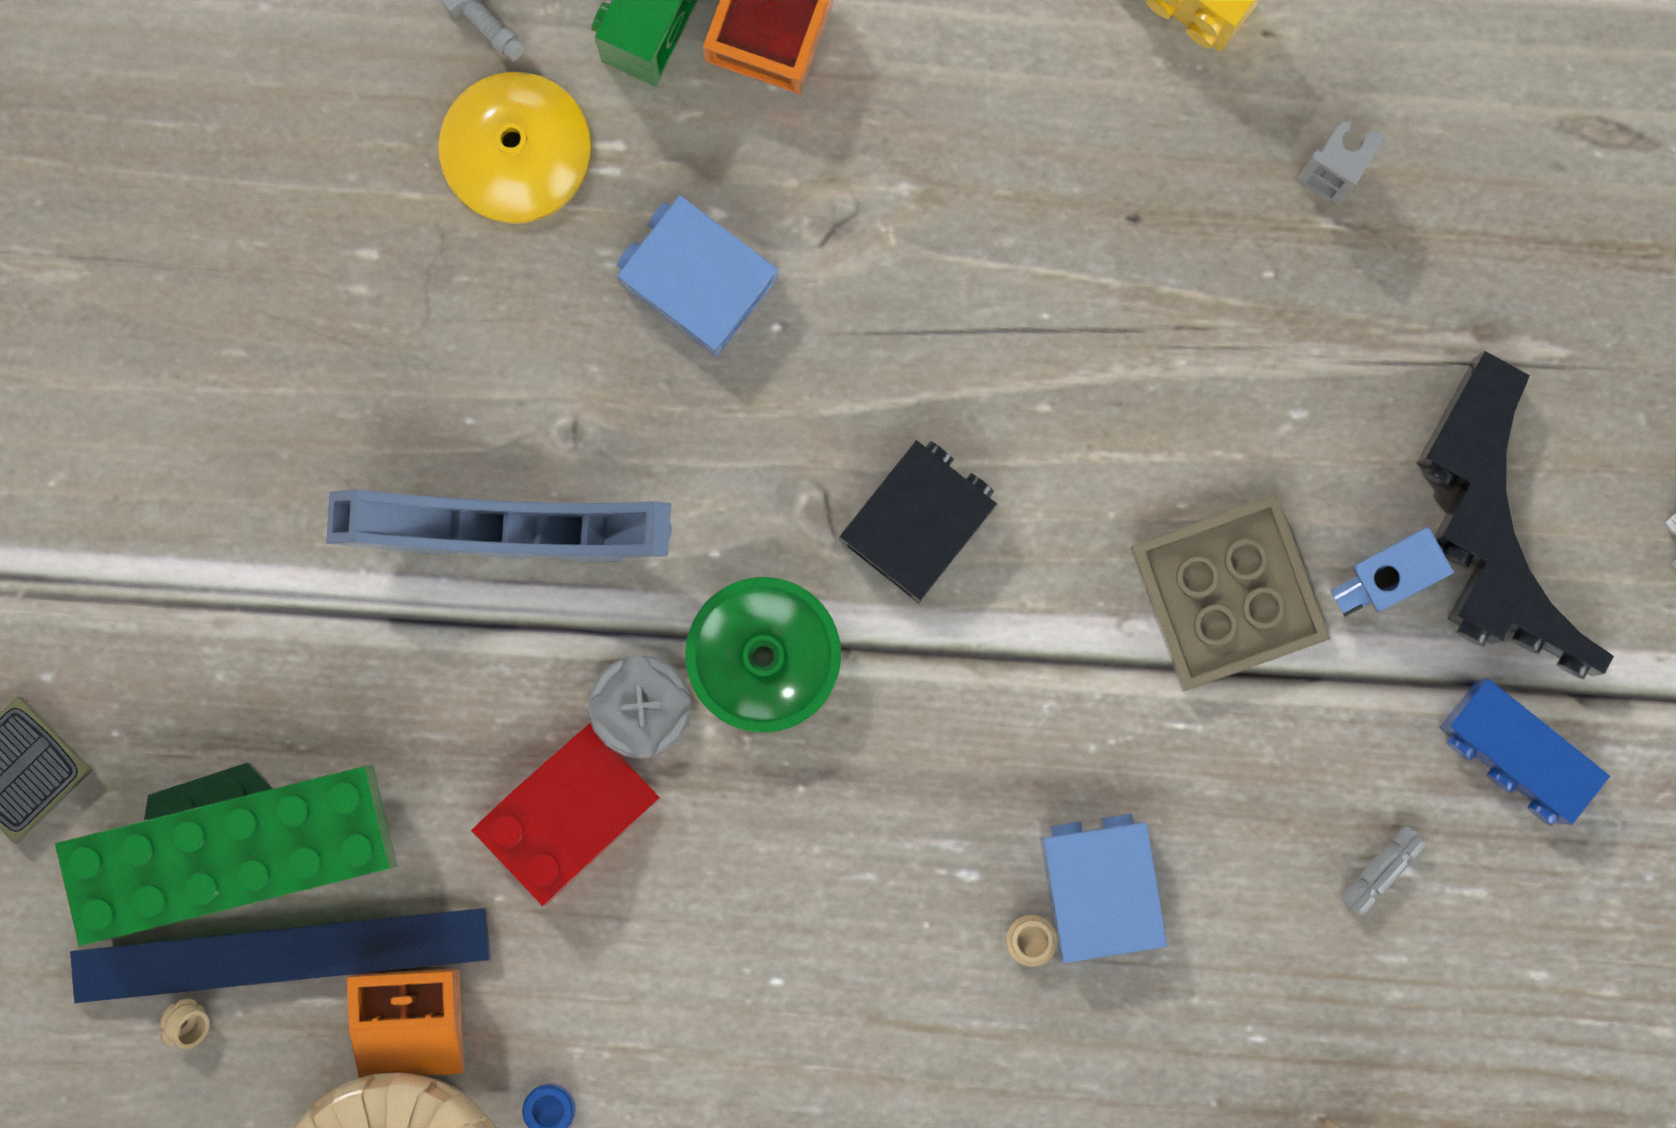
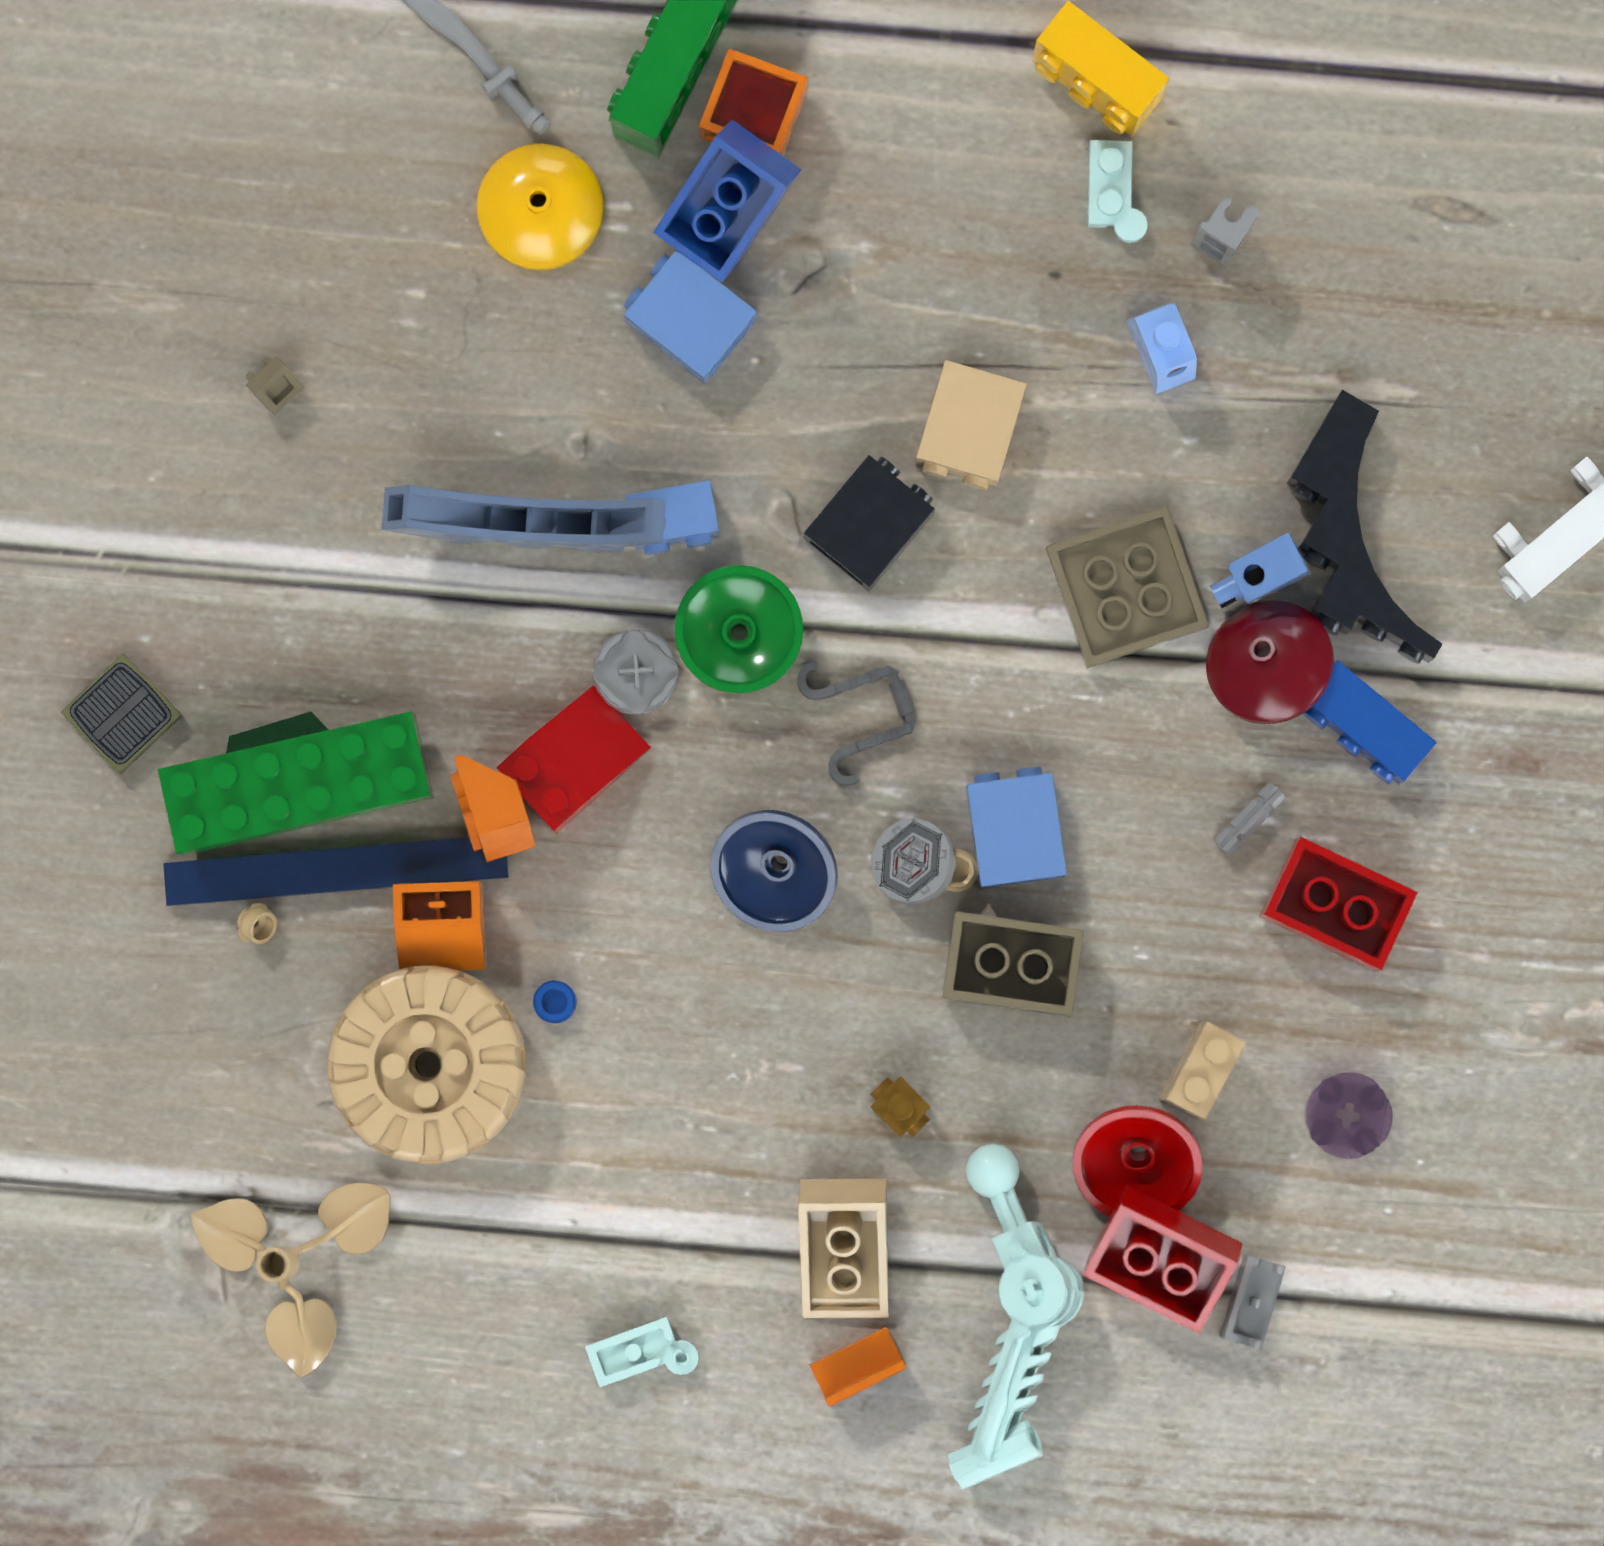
camera: 10 degrees right, 0 degrees up
none -> dark tan tile [246,356,305,415]
none -> orange slope [450,755,536,862]
none -> medium blue brick [626,480,720,555]
none -> blue brick [653,119,802,282]
none -> dark blue dish [710,810,838,932]
none -> flat silver piece [797,661,917,786]
none -> tile [871,818,956,905]
none -> tan brick [915,360,1027,491]
none -> dark tan brick [942,911,1084,1017]
none -> light aqua hinge [1087,140,1148,243]
none -> light blue torso [1126,303,1197,394]
none -> dark red dish [1206,600,1334,724]
none -> red brick [1259,836,1418,972]

